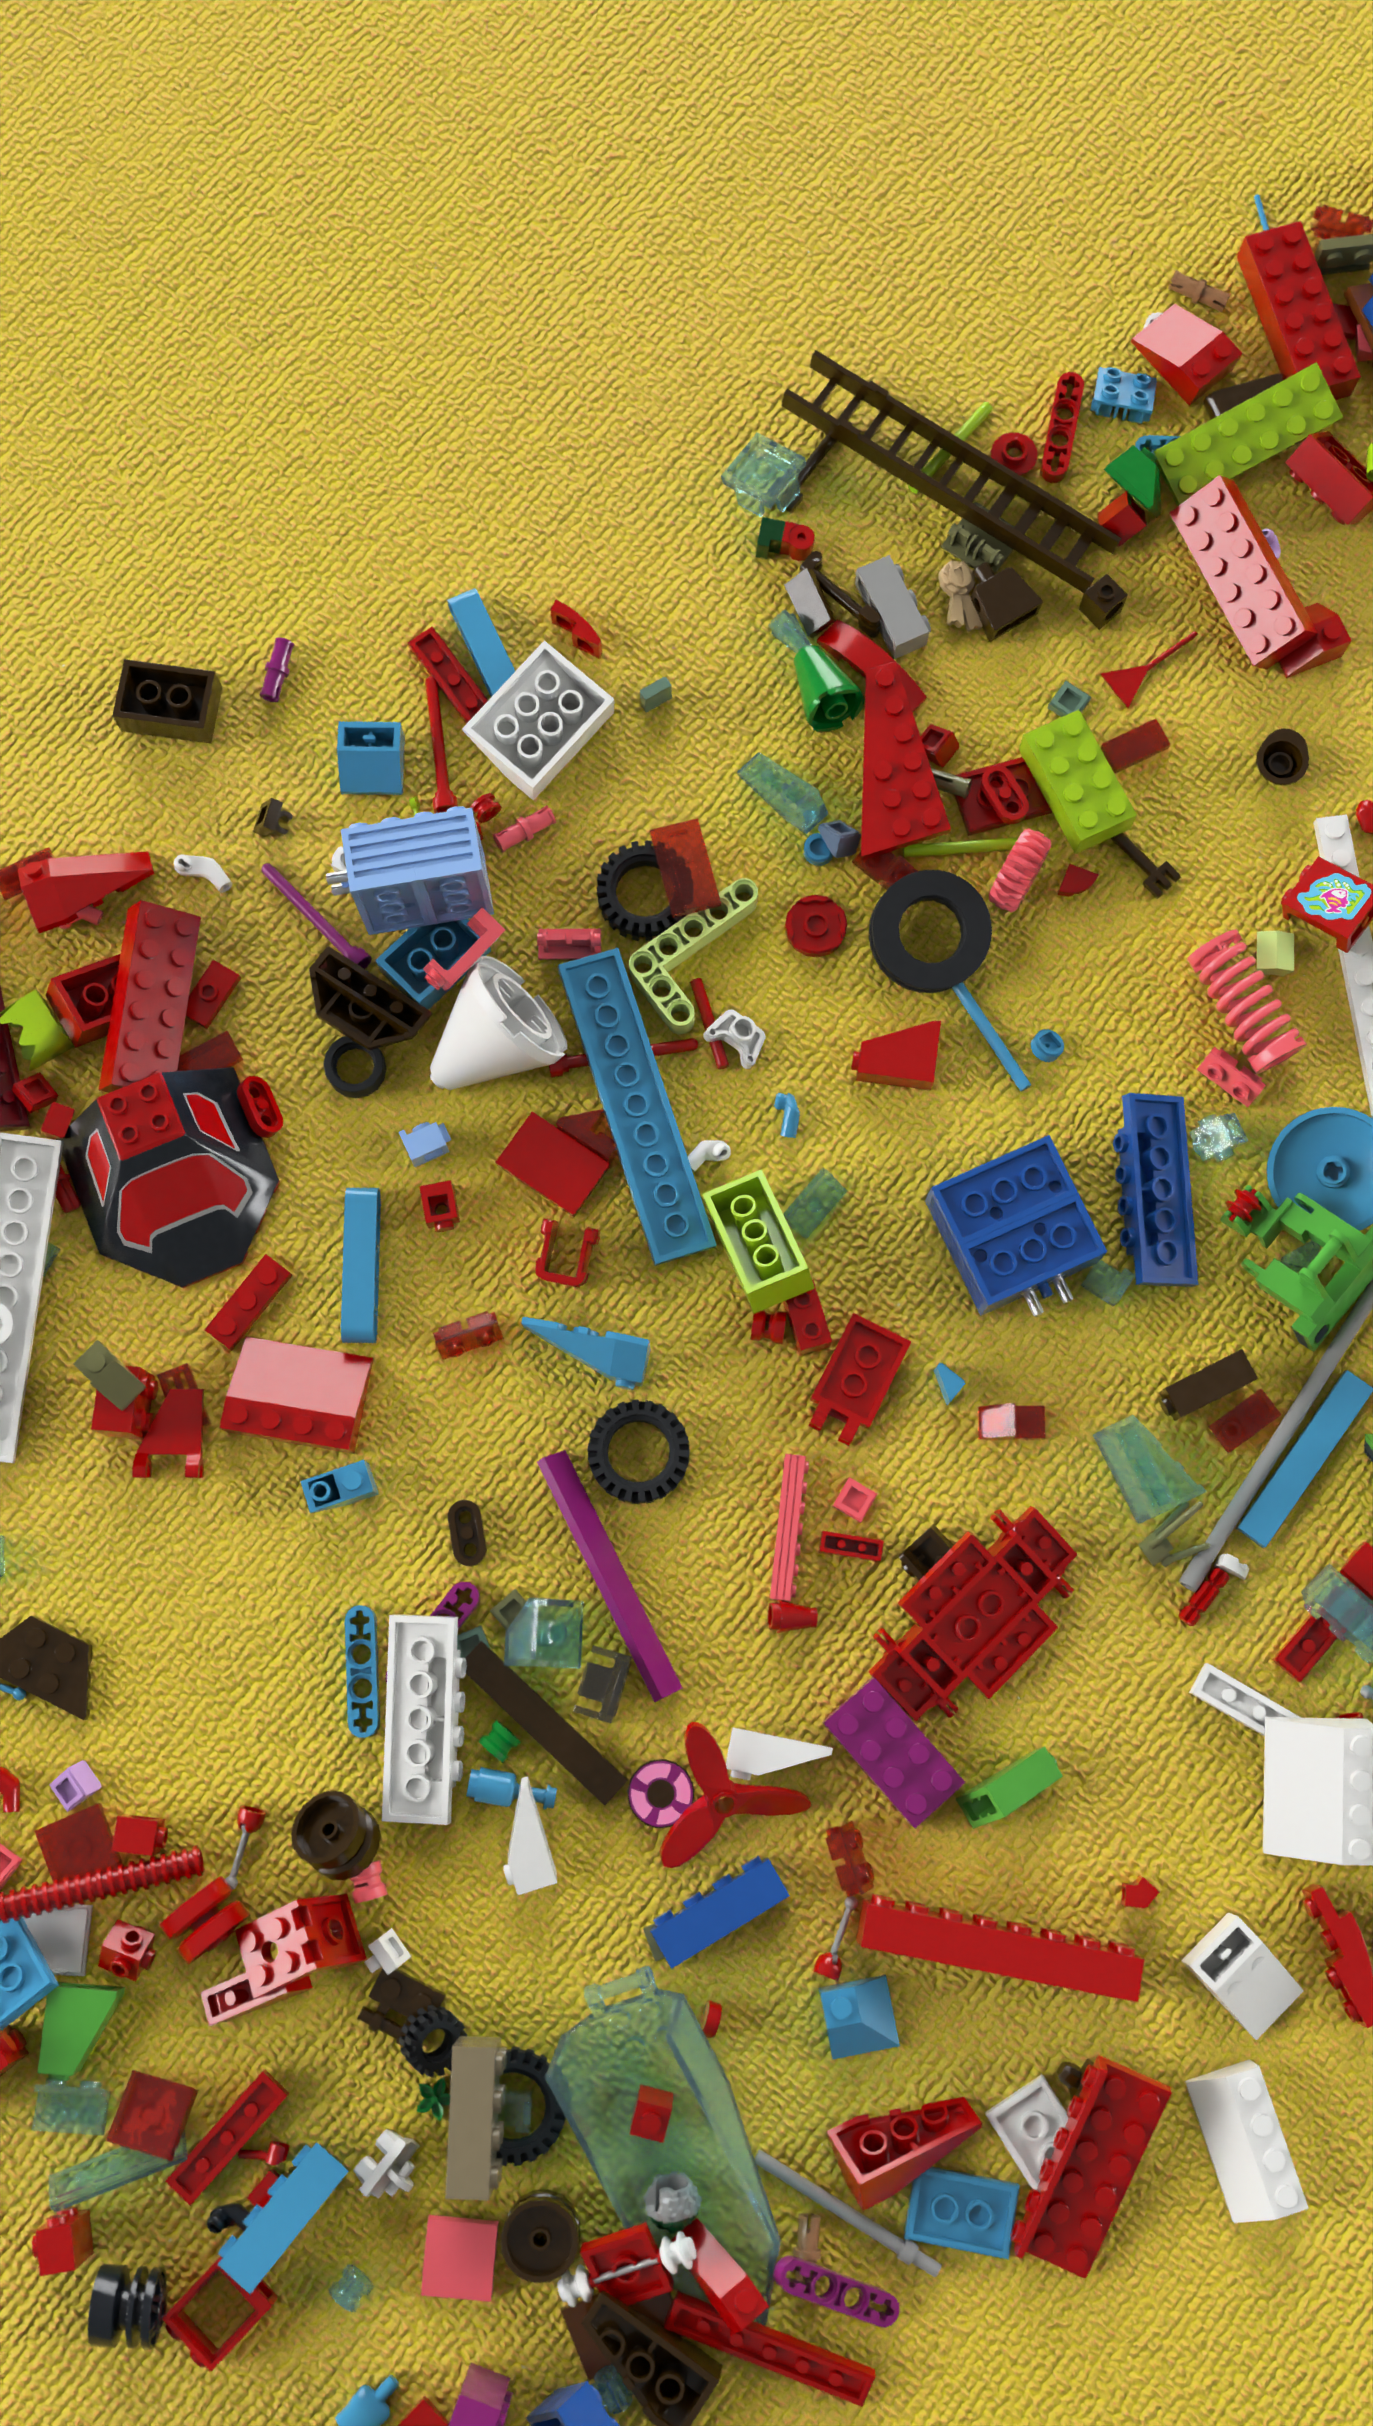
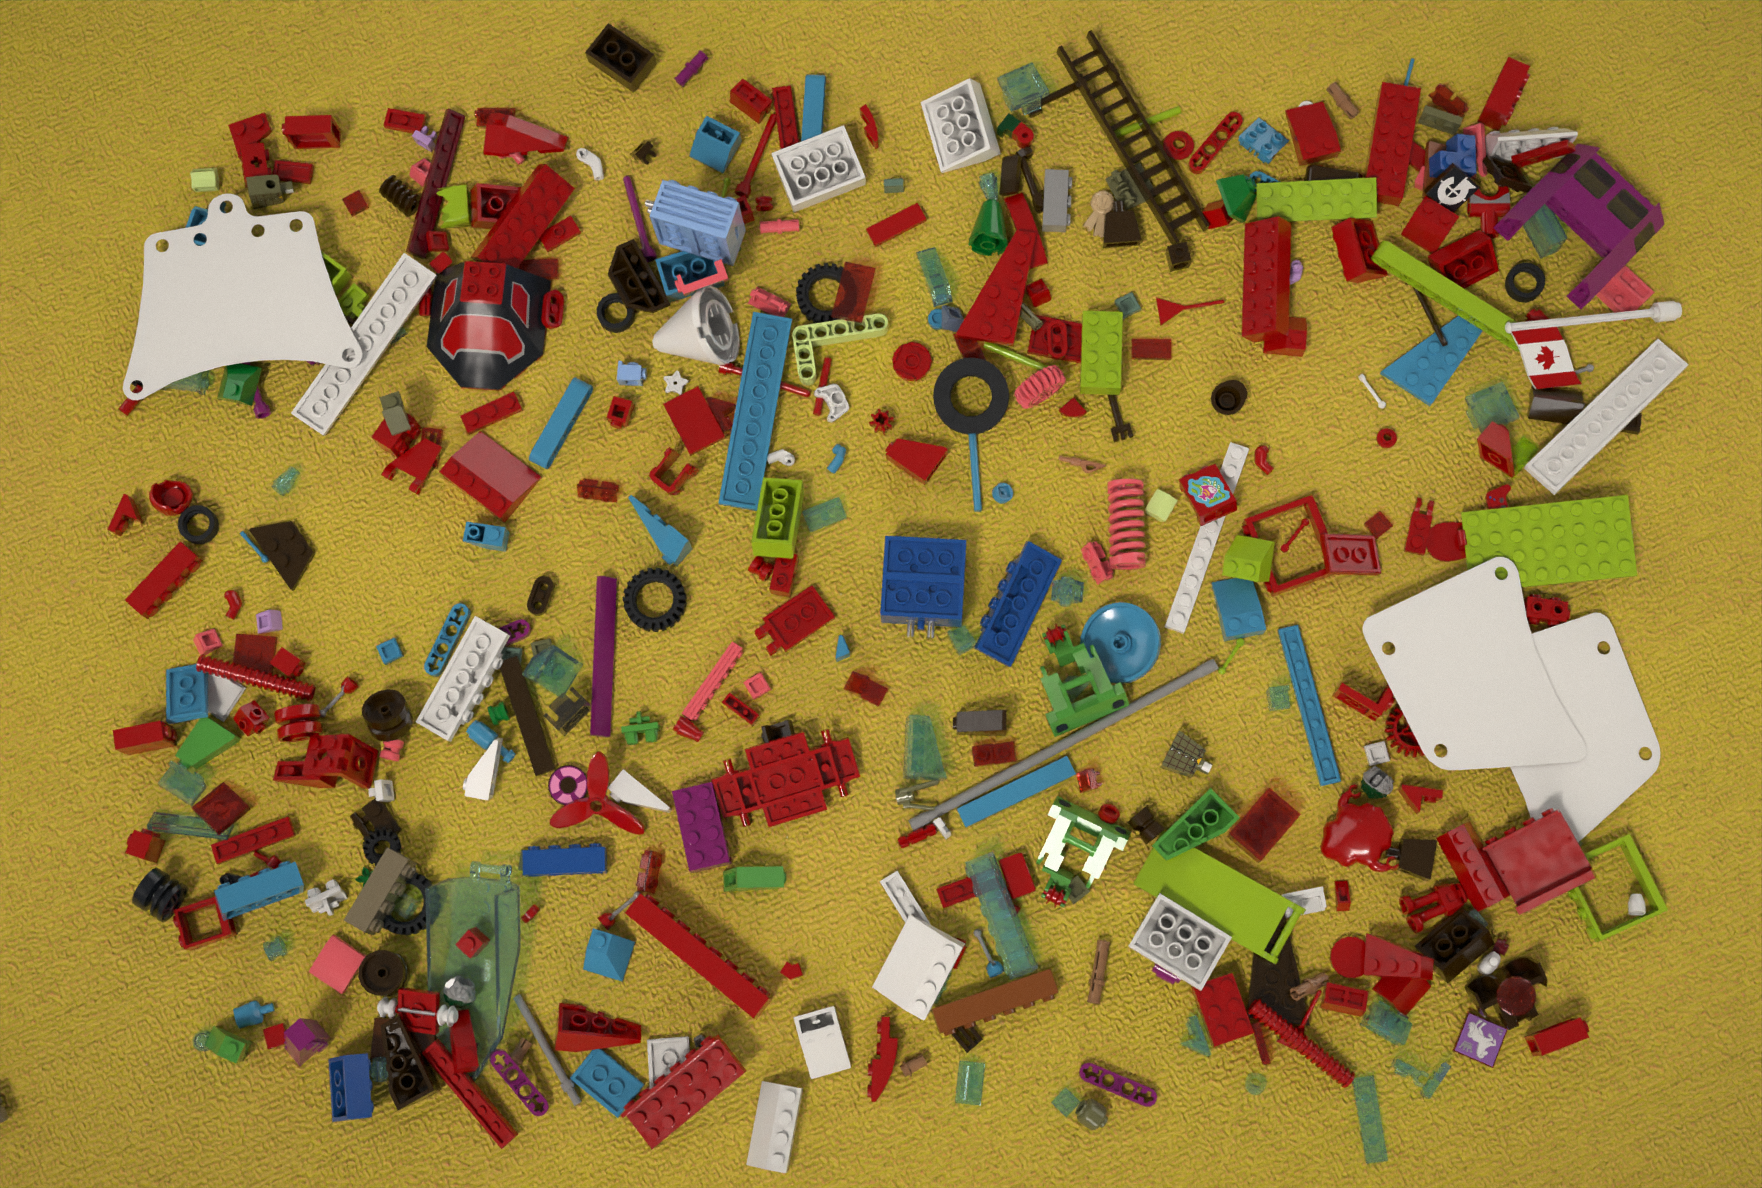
camera: 35 degrees right, 0 degrees up
none -> dark azure tile [376,638,404,665]
none -> bright green hips [621,711,660,745]
none -> white plate [663,370,689,395]
none -> red hinge [729,78,772,124]
none -> red tile [866,203,927,247]
none -> red gear [869,409,894,435]
none -> white slope [921,78,1001,173]
none -> nougat hand [1058,455,1106,473]

